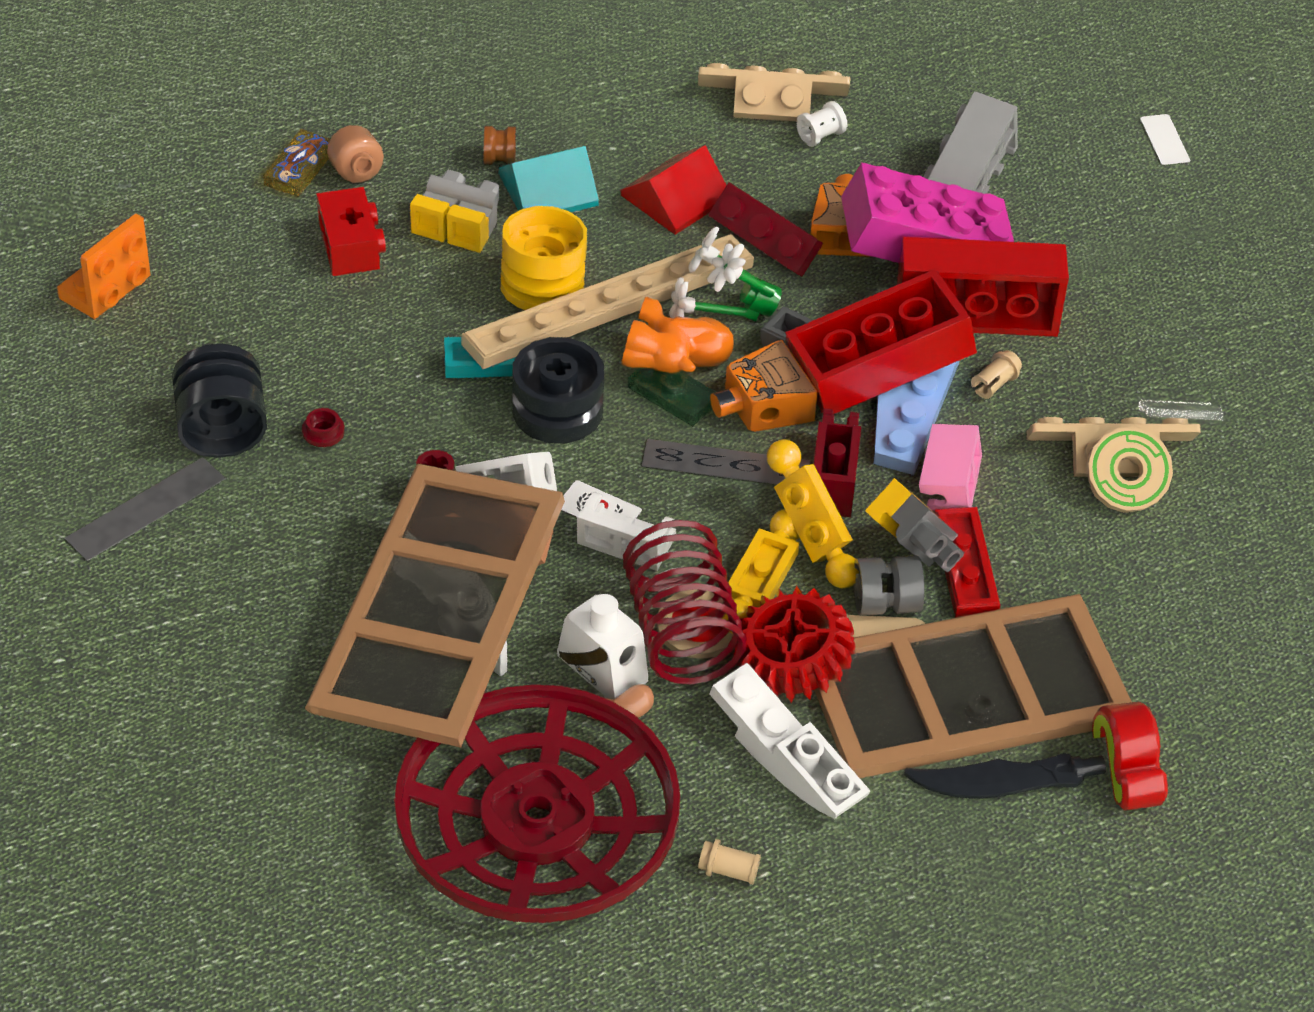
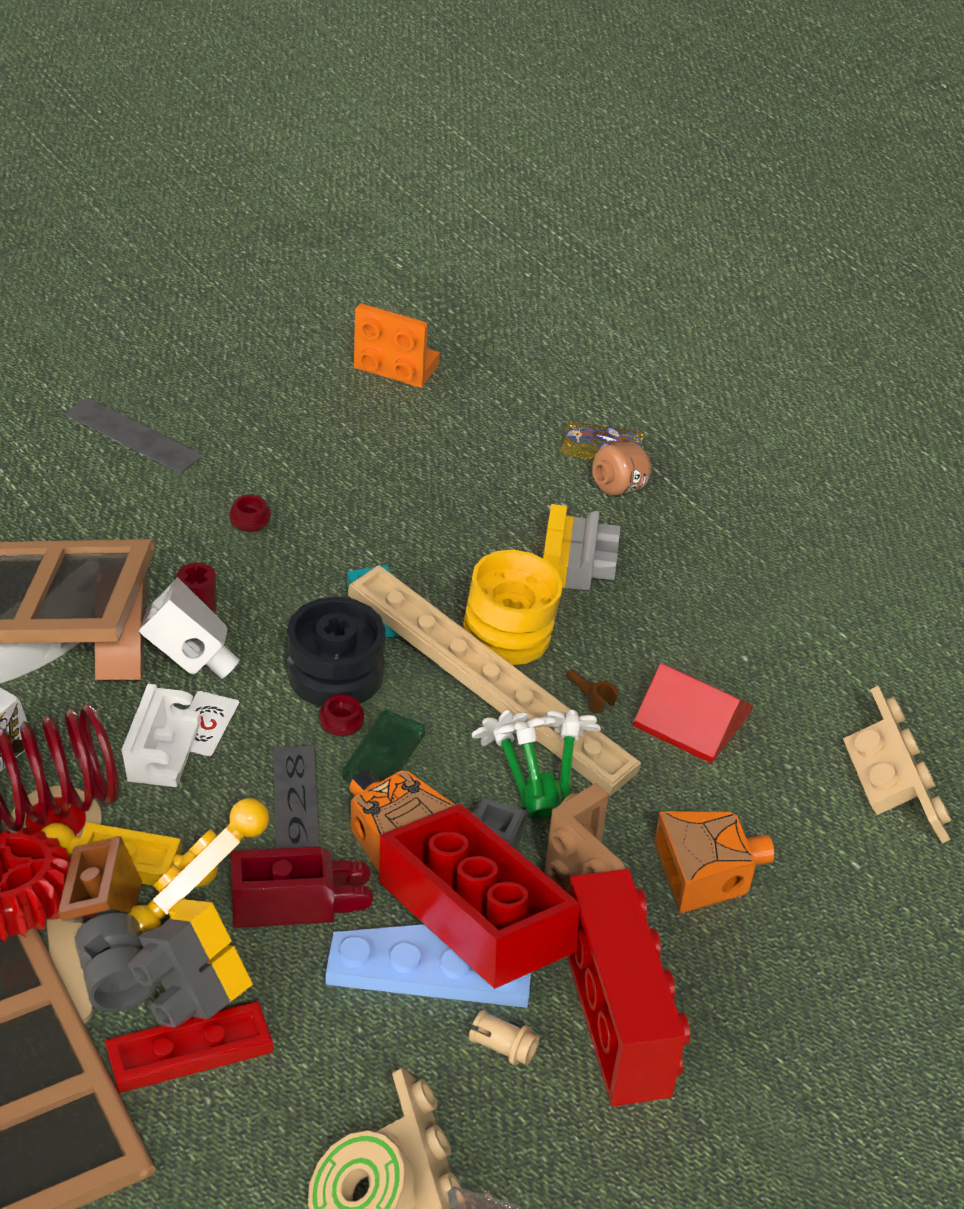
camera: 75 degrees right, 5 degrees down
black wheel [172,343,267,458] -> none
red brick [317,187,386,276] -> none
dark orange wheel [484,126,516,165] -> none
slope [498,146,599,212] -> none
orange animal [622,297,734,373] -> none
dark red plate [708,182,824,277] -> none
white bush [797,101,847,147] -> none
dark pink brick [841,162,1014,263] -> none
bright pink hinge [919,424,982,511] -> none
light grey wedge [924,91,1018,194] -> none
none -> dark orange slope [58,836,142,924]
none -> dark red plate [319,694,364,736]
none -> medium nougat bracket [544,783,626,893]
none -> reddish brown hand [566,669,618,714]

